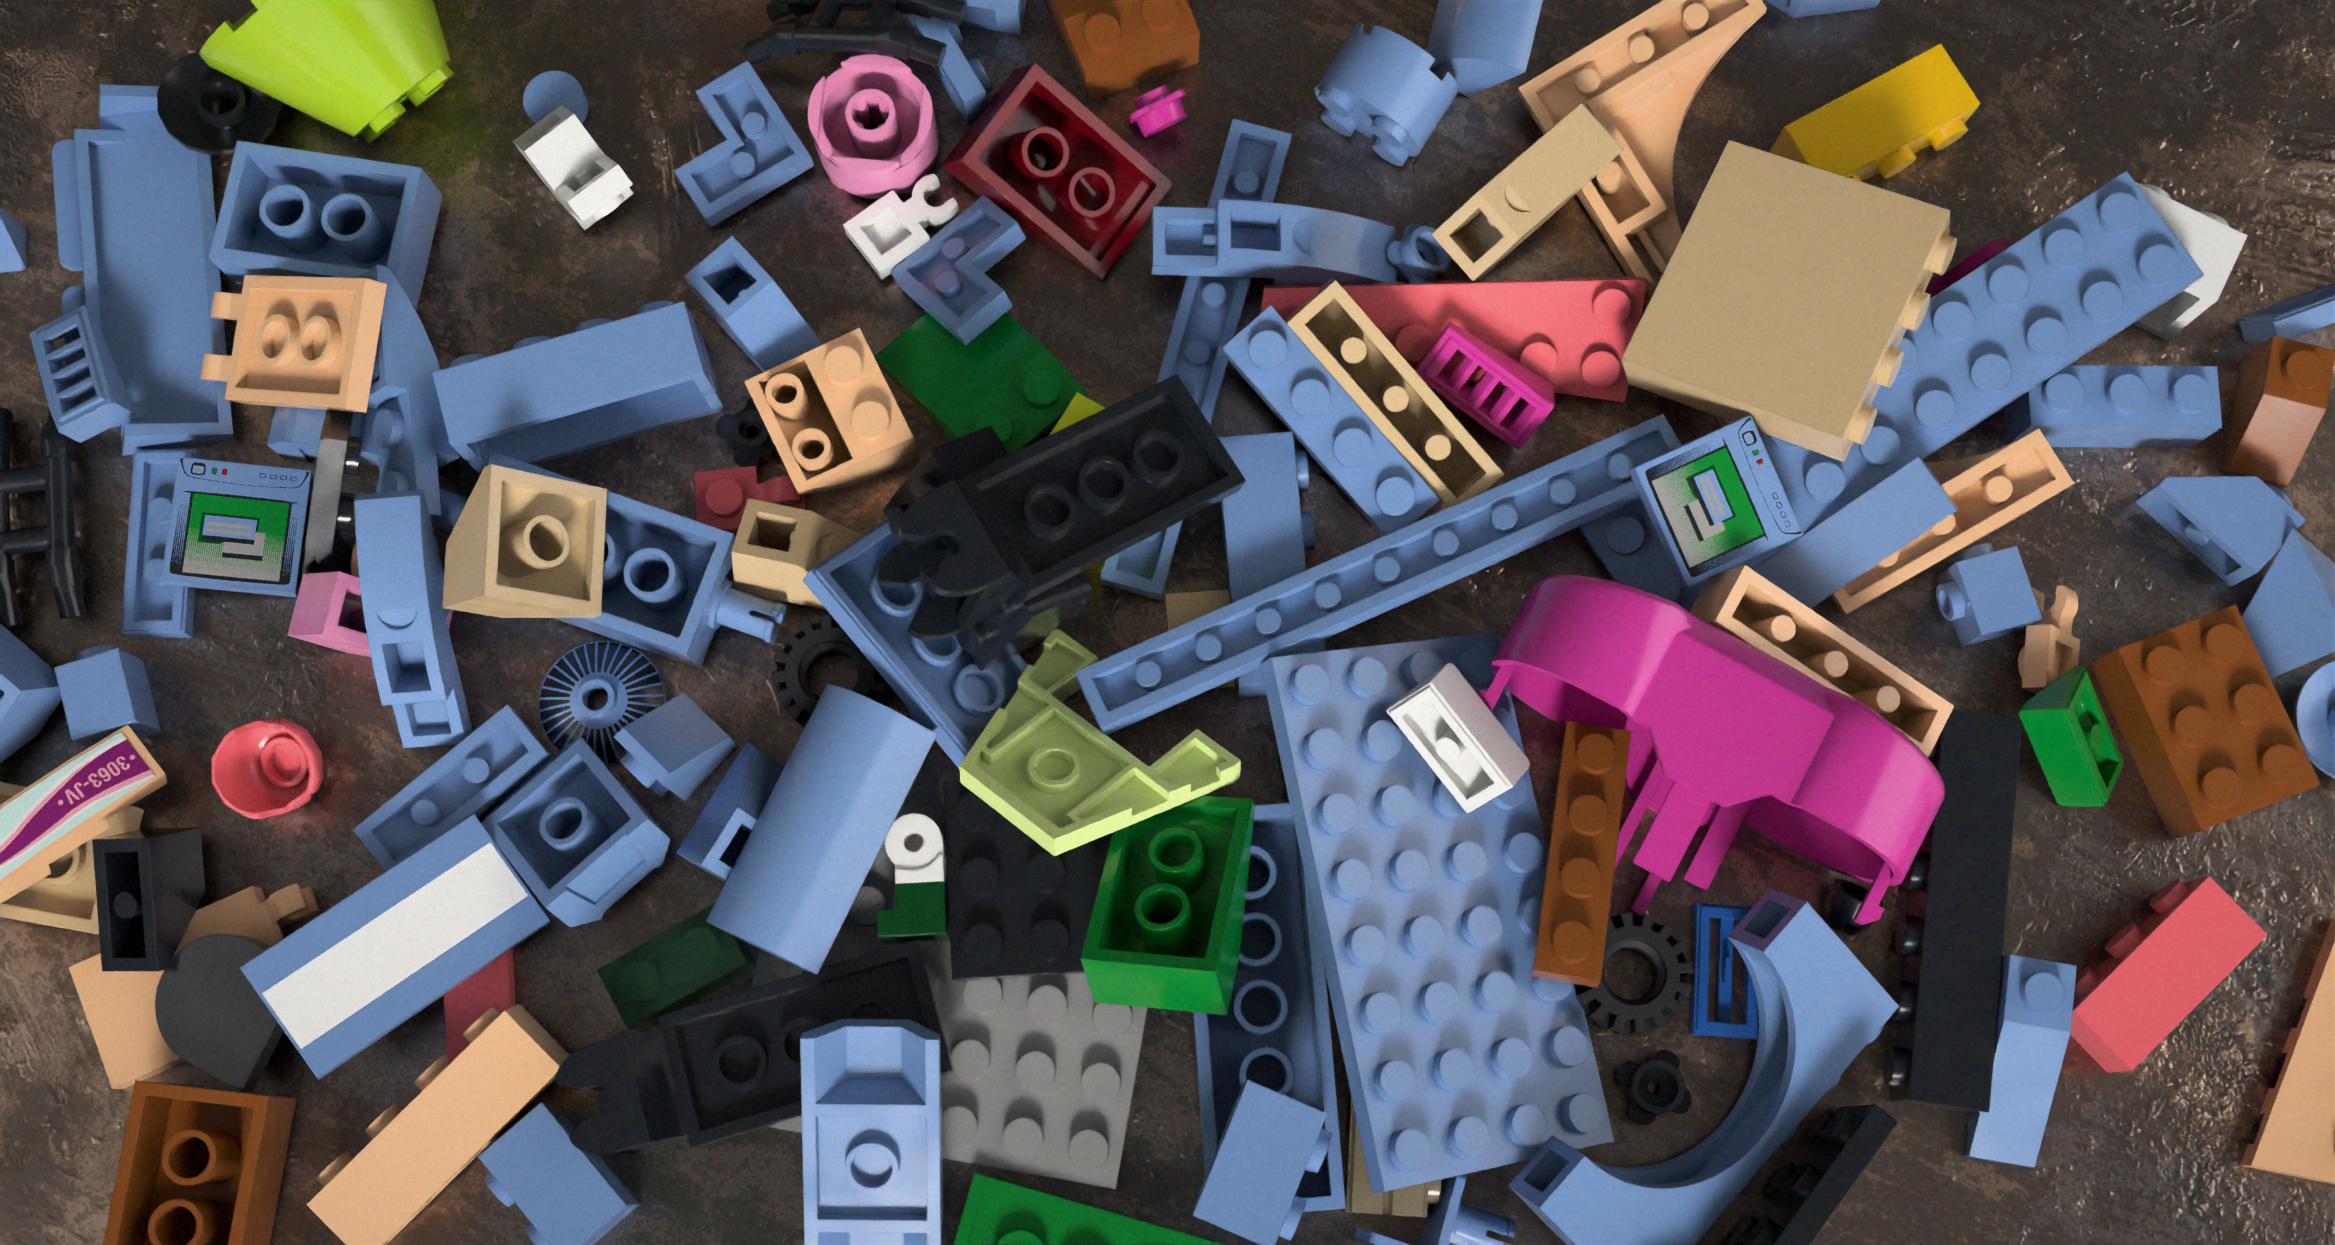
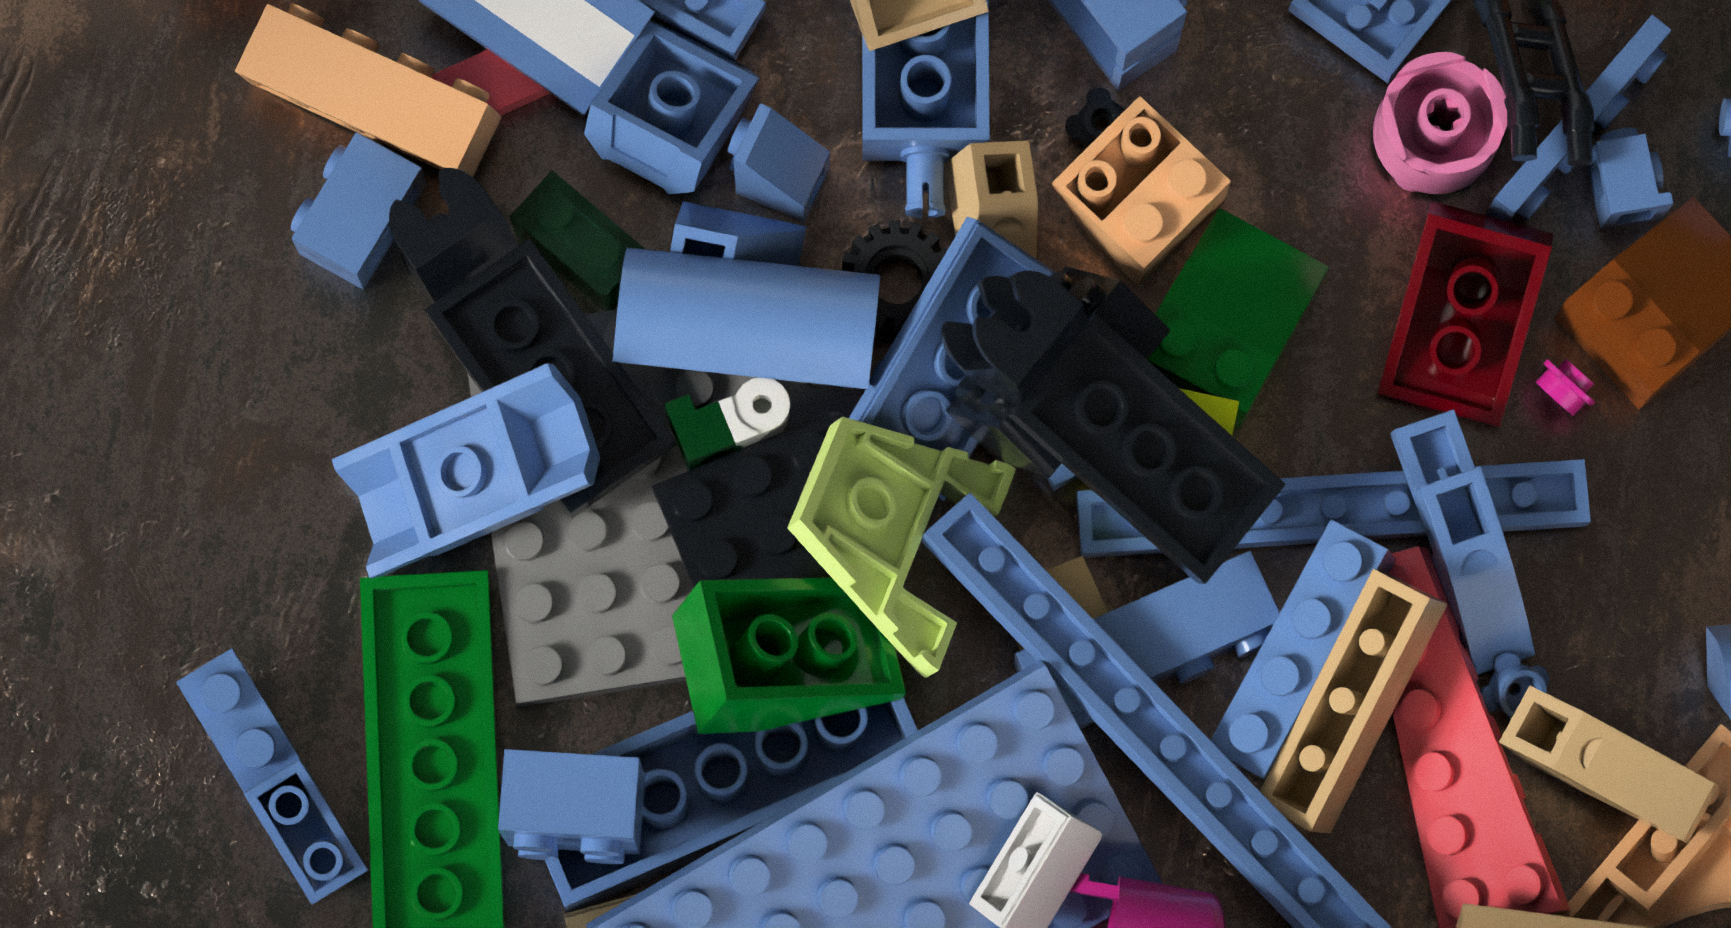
camera: 70 degrees right, 0 degrees up
dish [538,641,667,767] -> none
medium blue slope [684,236,823,372] -> none
coral plate [694,466,807,536] -> none
white plate [843,174,959,280] -> none
medium blue plate [890,195,1026,346] -> none
medium blue brick [1315,23,1459,166] -> none
dark pink slope [1414,321,1555,450] -> none

